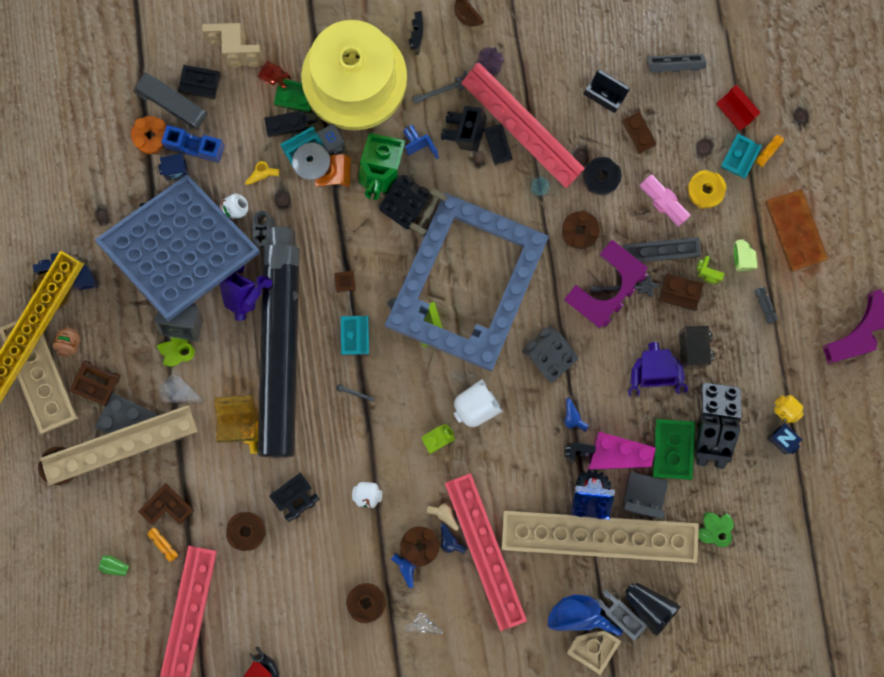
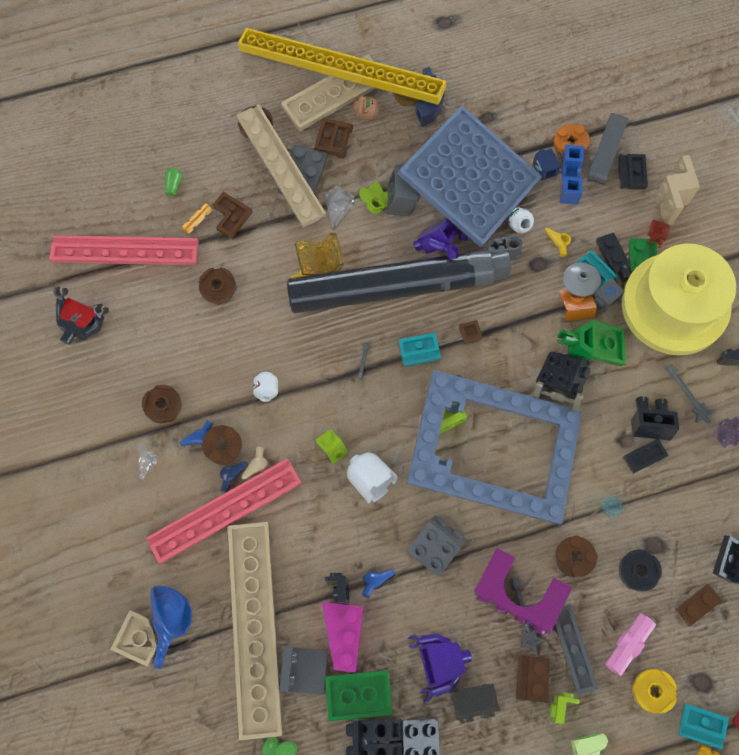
camera: 85 degrees right, 10 degrees down
black plate [269,473,320,523] -> none
blue bracket [403,125,439,160] -> none
coral plate [461,63,585,188] -> none
clear blue plate [570,470,615,519] -> none
light grey hinge [595,589,647,641] -> none
black cone [625,583,681,636] -> none

